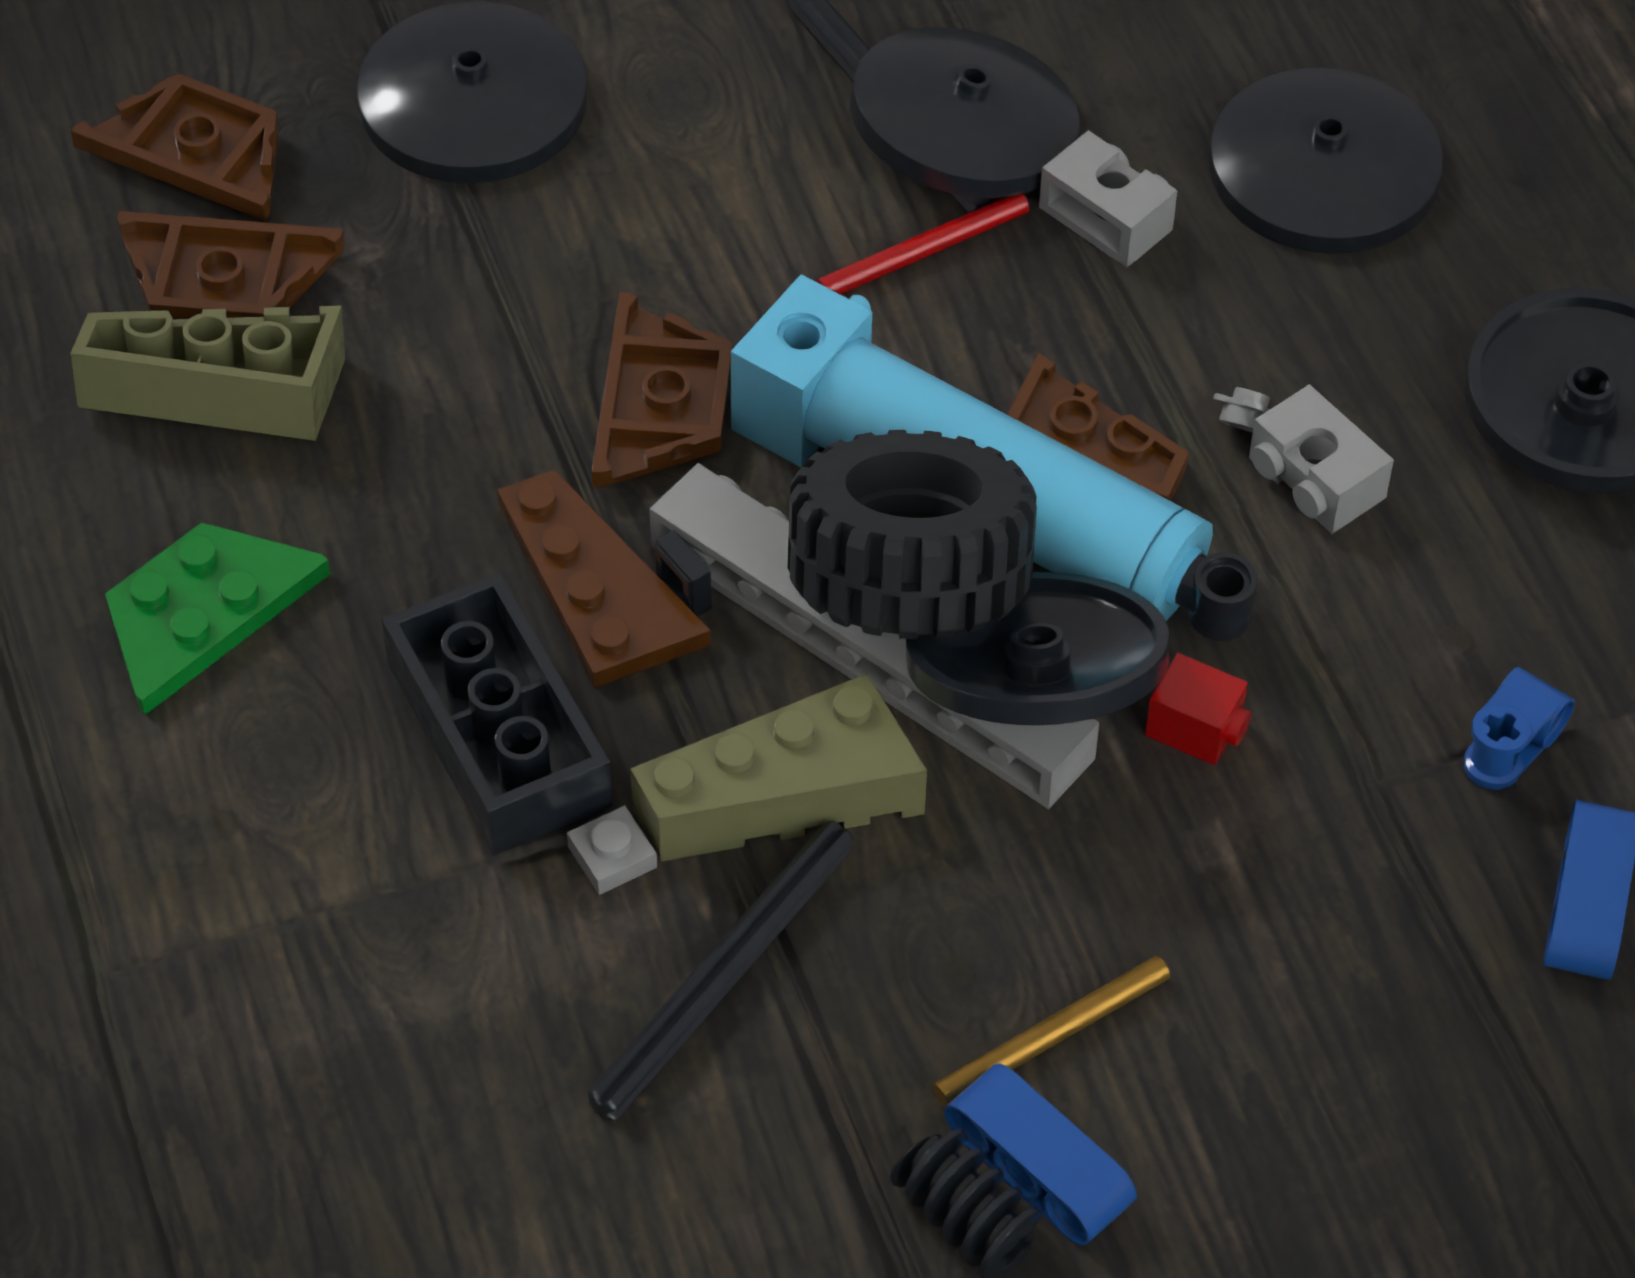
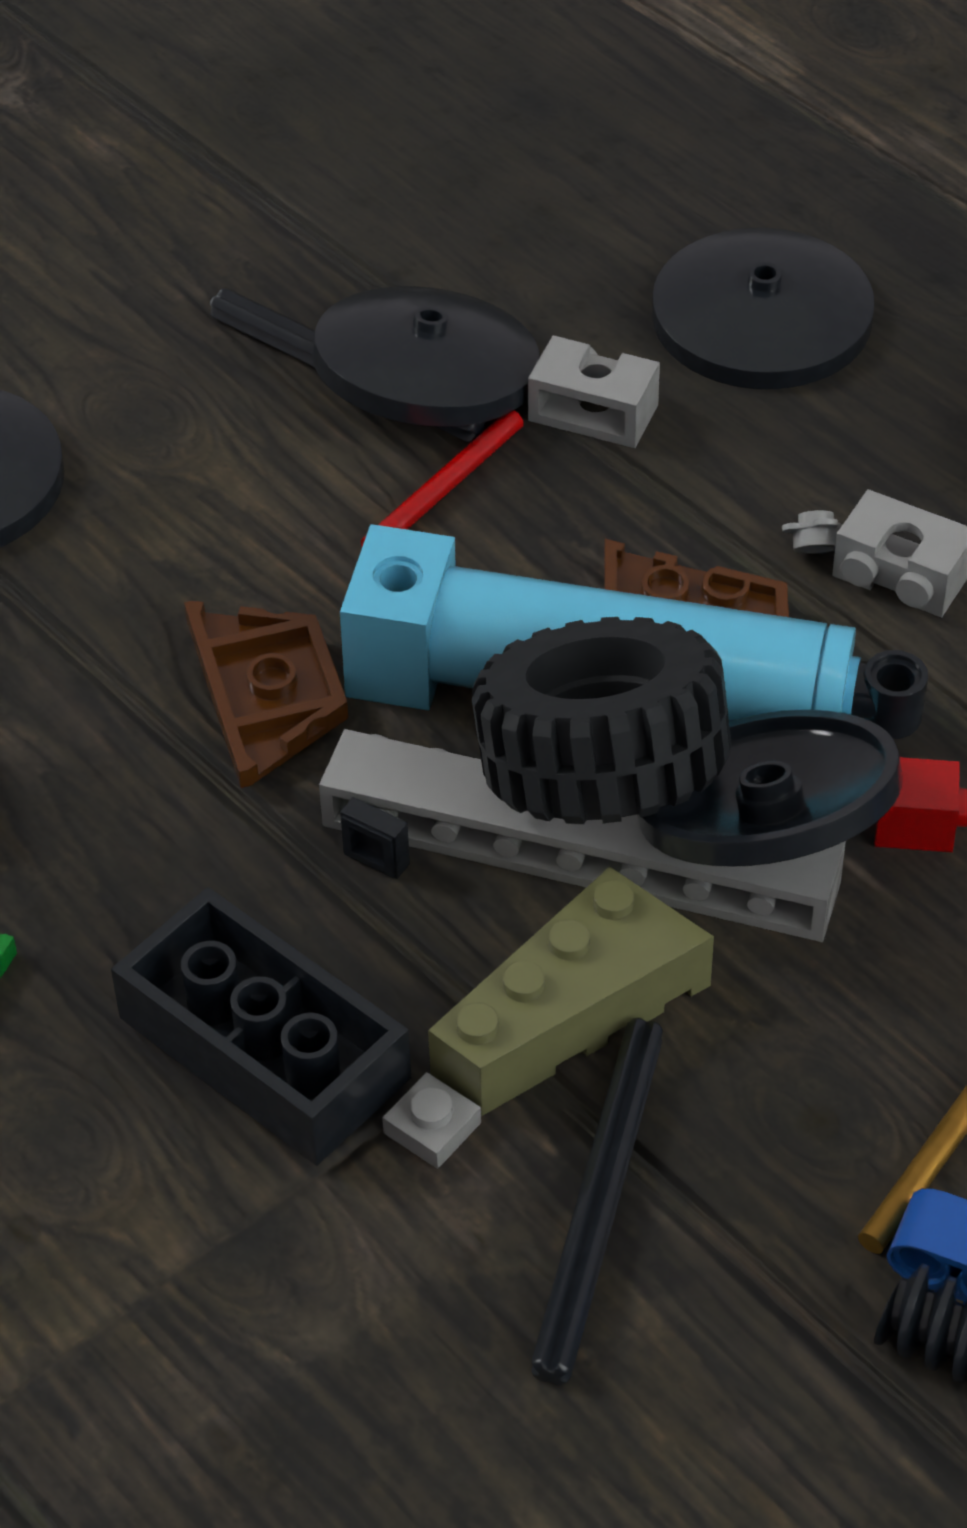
camera: 20 degrees left, 5 degrees down
reddish brown wing [497,470,711,688] -> none

